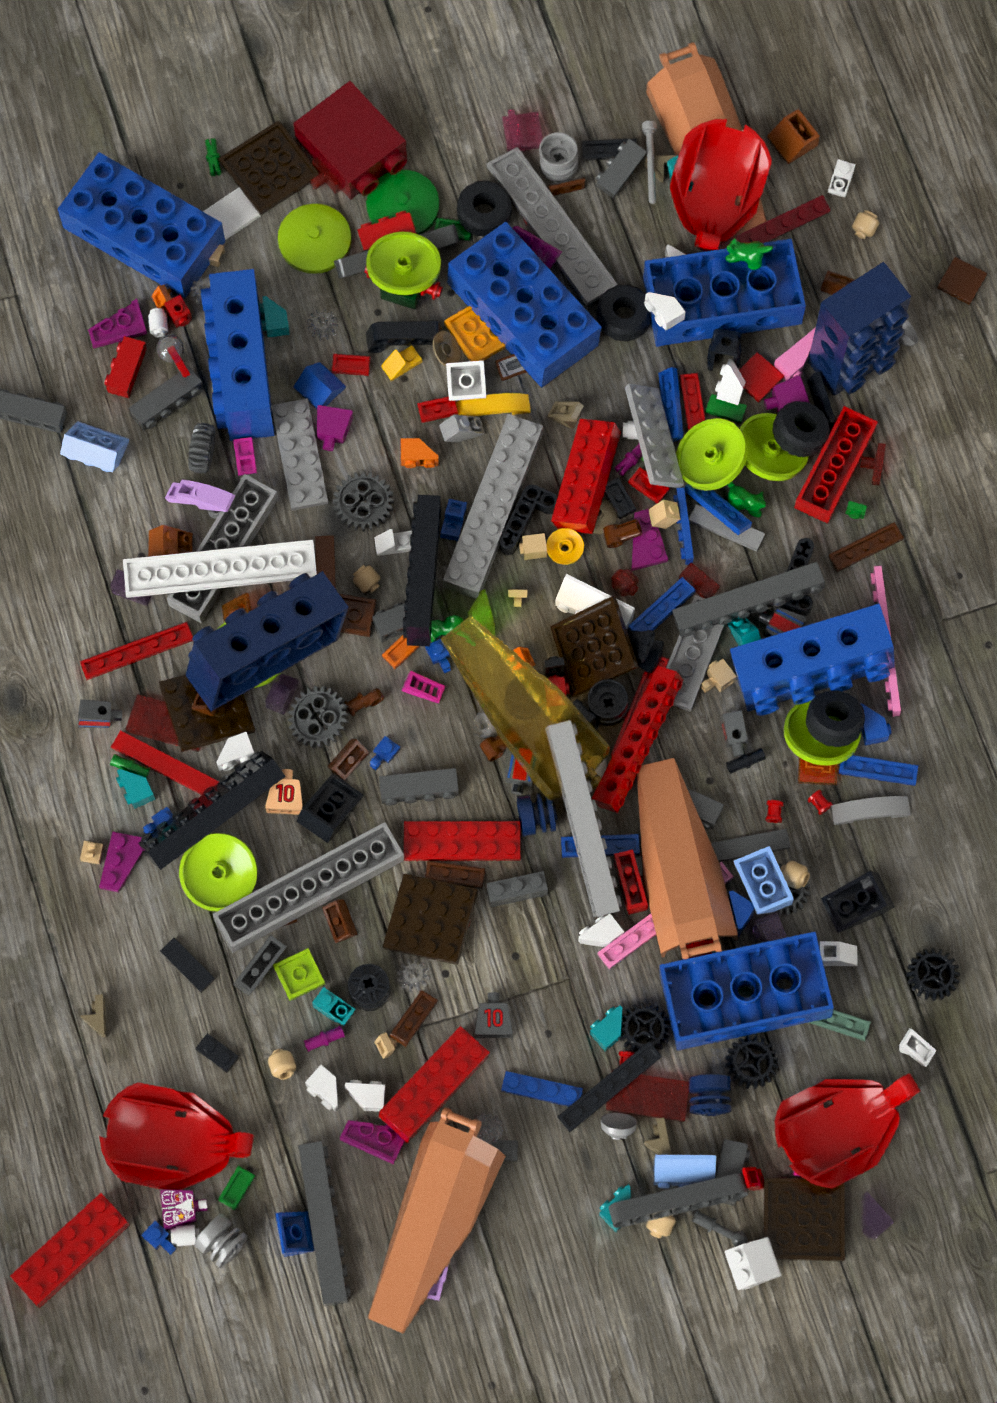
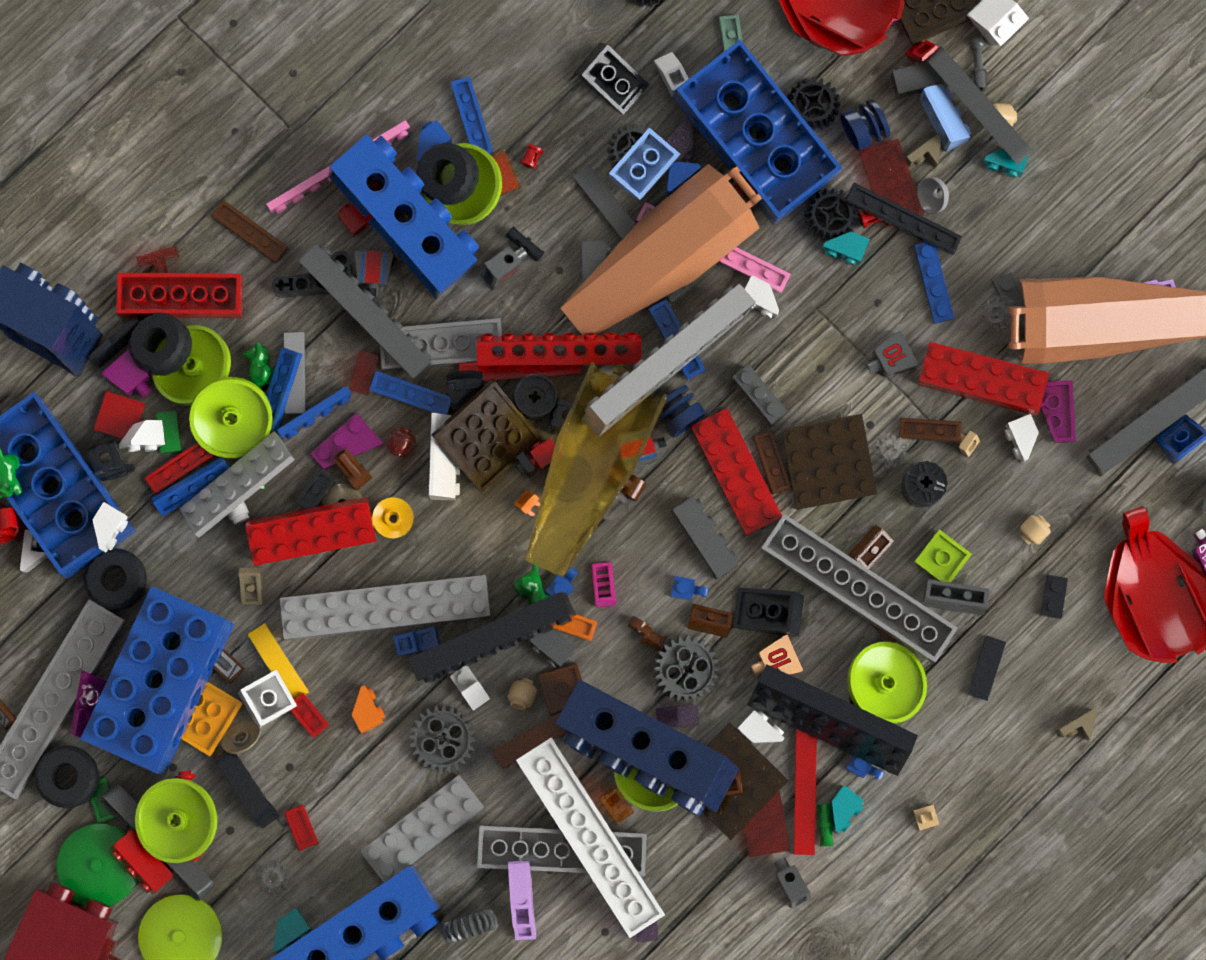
camera: 120 degrees left, 10 degrees up
red tile [80,622,193,680] -> none
magenta wing [99,832,143,893] -> none
dark orange slope [149,525,192,557] -> none
green tile [218,1165,256,1211] -> none
dark pink slope [233,437,257,476] -> none
blue slope [293,362,346,409] -> none
magenta pin [303,1025,345,1052] -> none
white slope [305,1065,338,1111] -> none
teal slope [312,987,356,1026] -> none
magenta torso [317,405,353,451] -> none
yellow slope [381,345,422,381] -> none
light grey slope [439,414,485,443] -> none
clear neon green slope [465,589,495,641] -> none
black beam [500,484,557,555] -> none
tan tile [508,589,527,607] -> none
tan brick [519,533,547,560] -> none
red brick [613,849,648,915] -> none
magenta pin [615,443,643,476] -> none
red plate [628,467,670,504] -> none
tan brick [648,500,681,529] -> none
tan brick [700,659,737,693] -> none
teal slope [727,617,761,646] -> none
red bush [765,800,784,823] -> none
bright pink slope [774,327,816,381] -> none
tan head [780,861,810,889] -> none
light grey slope [831,796,911,825] -> none
green plate [845,501,867,519] -> none

